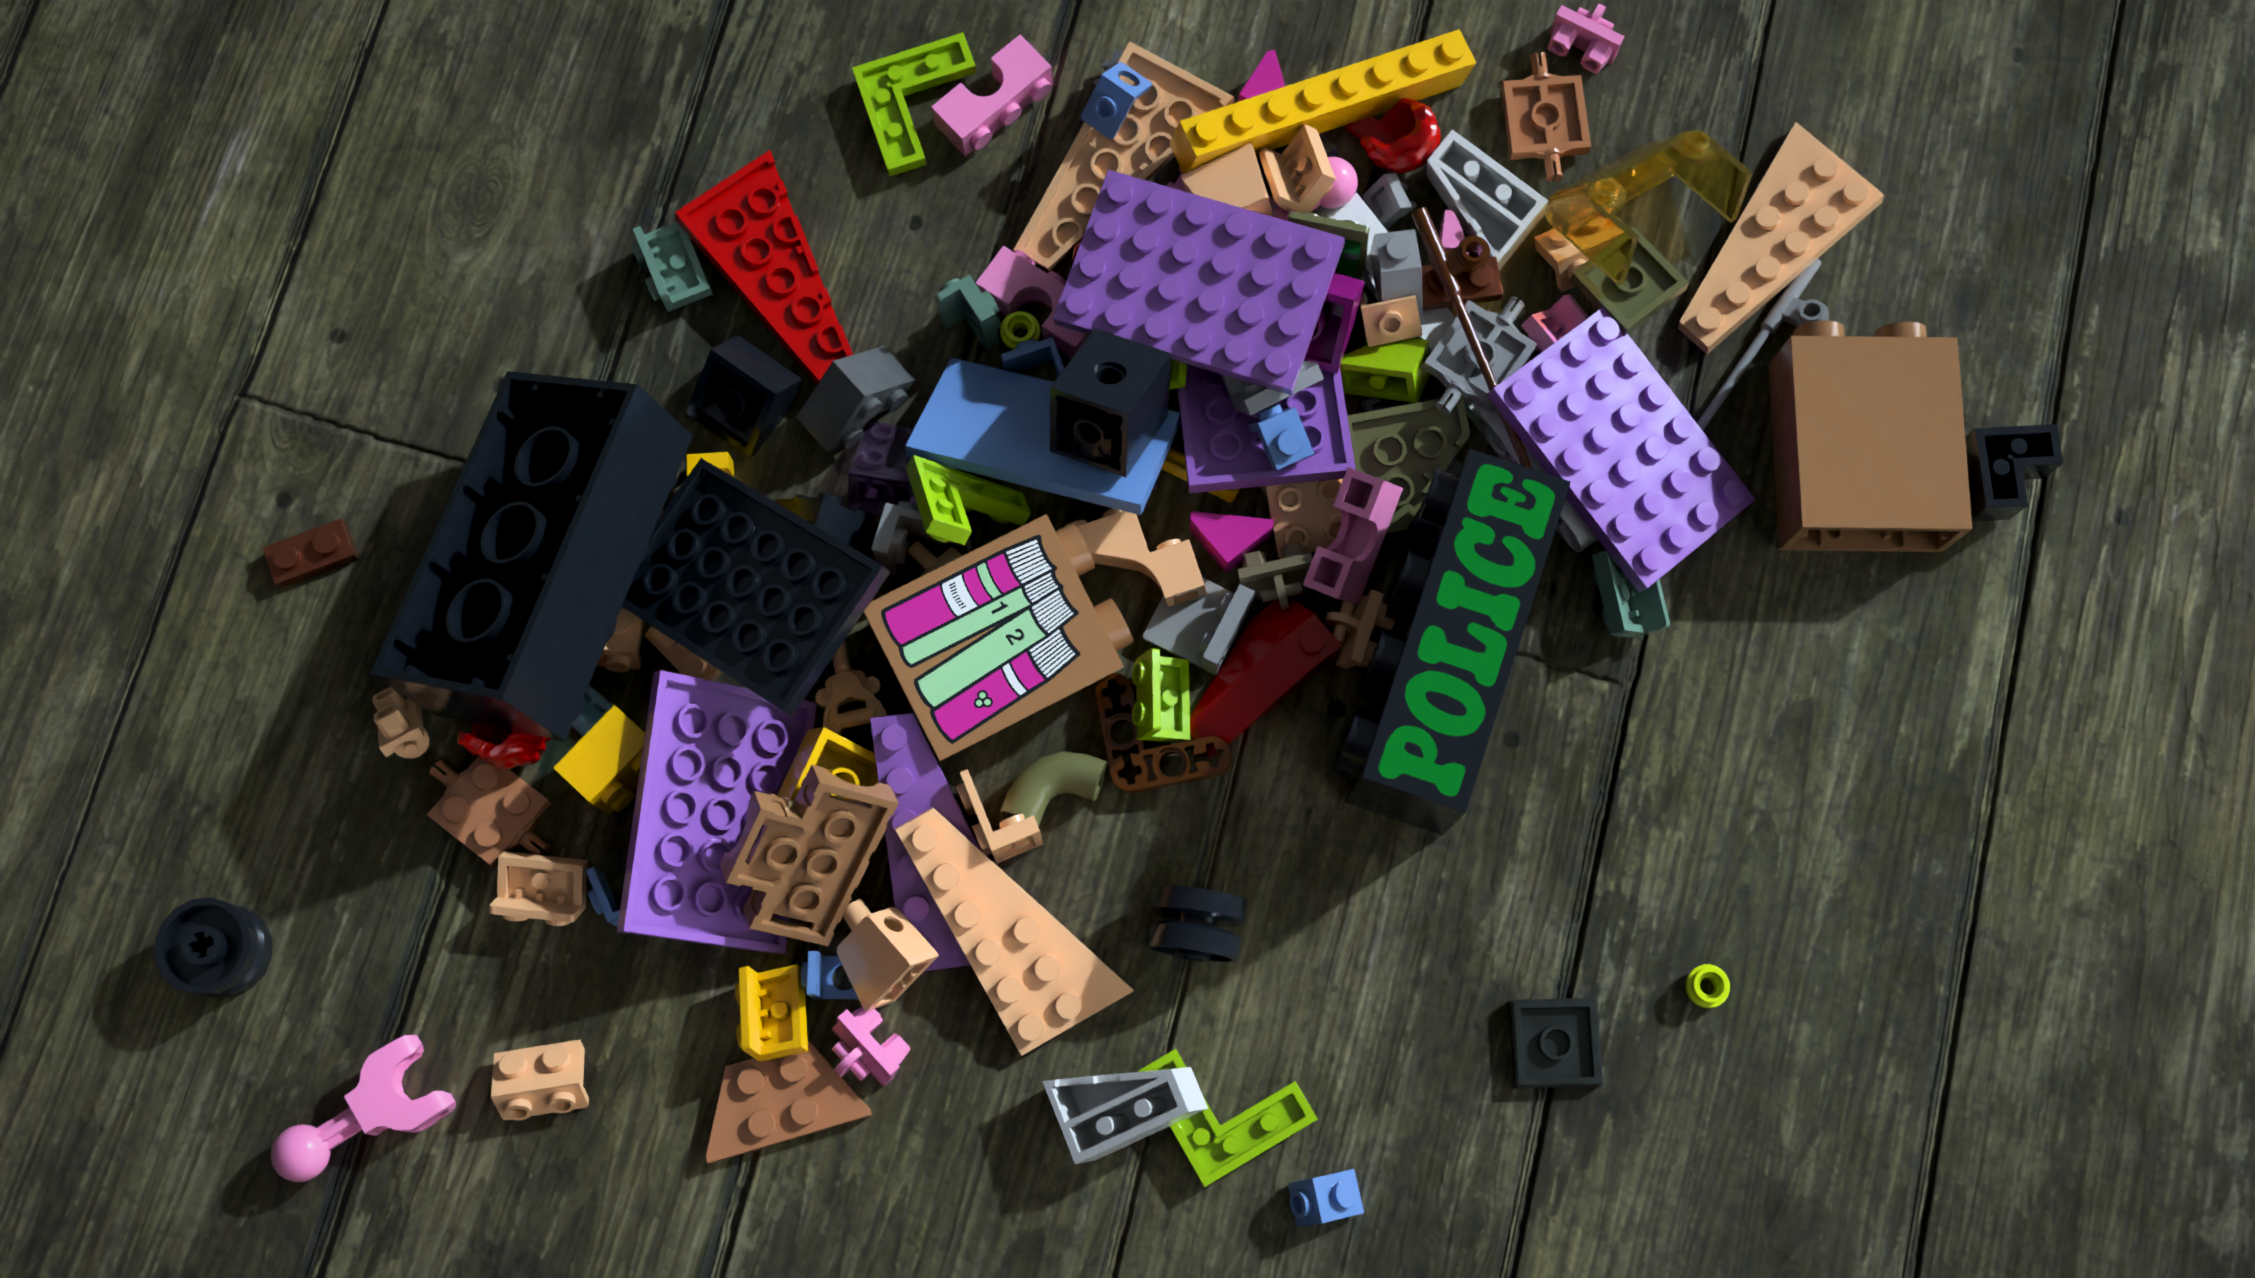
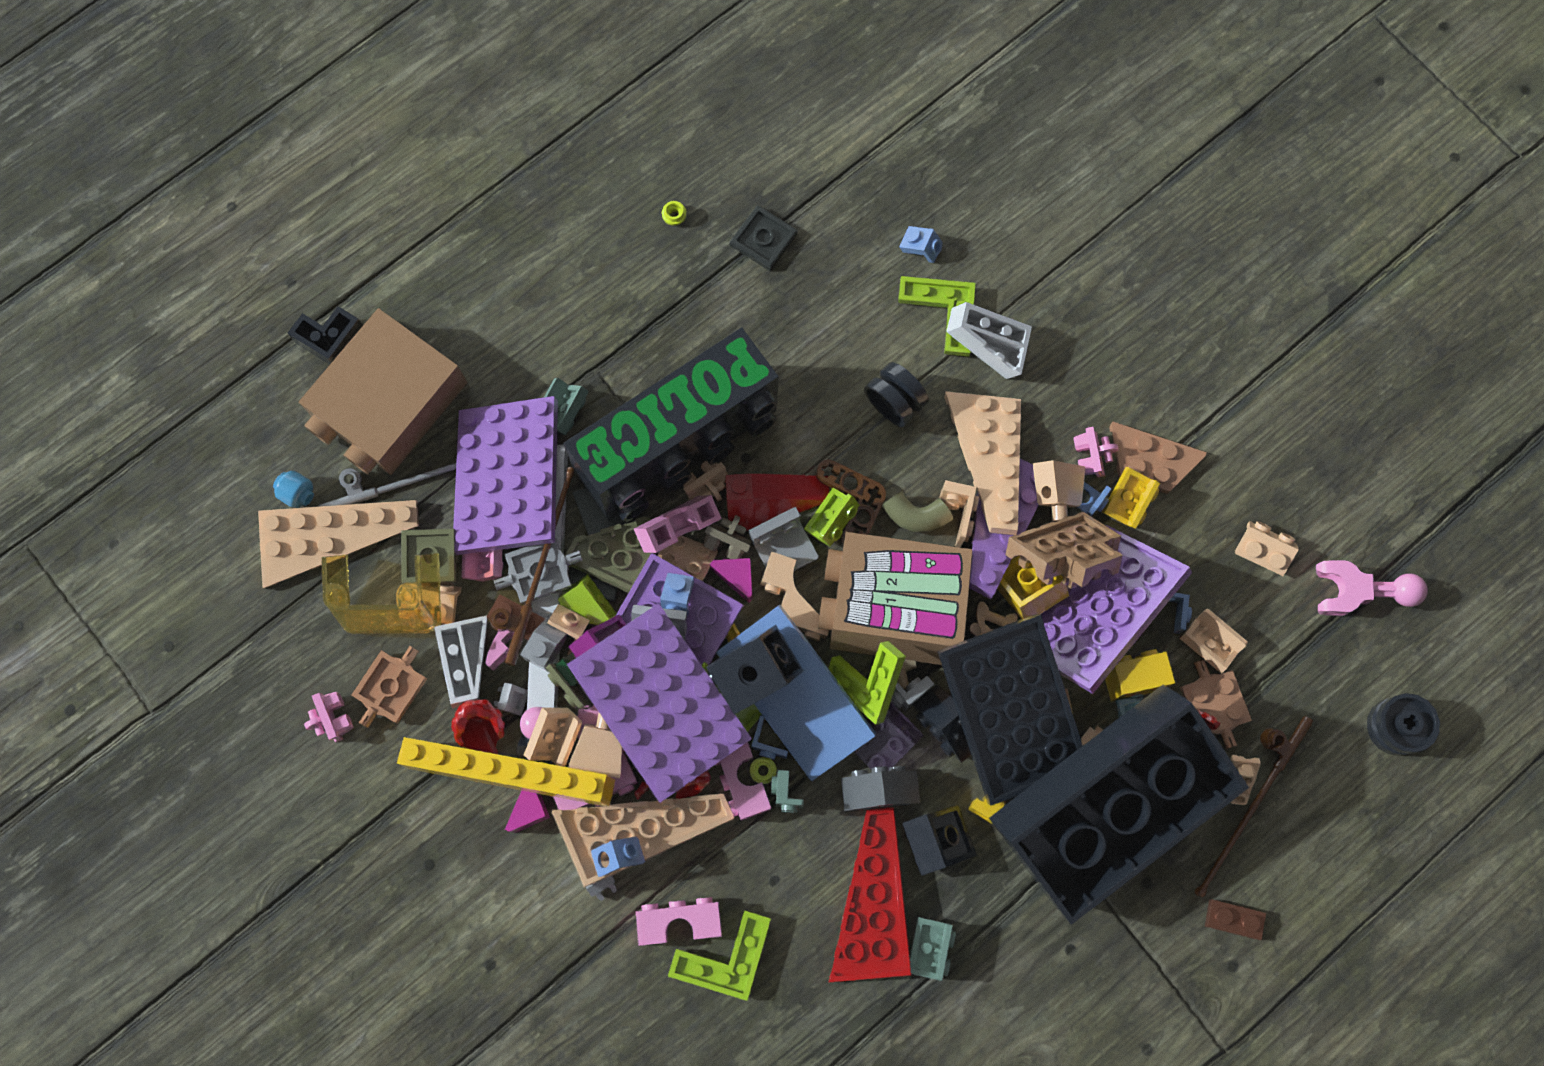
camera: 145 degrees left, 0 degrees up
none -> dark azure head [273,471,314,508]
none -> reddish brown piece [1195,716,1313,897]

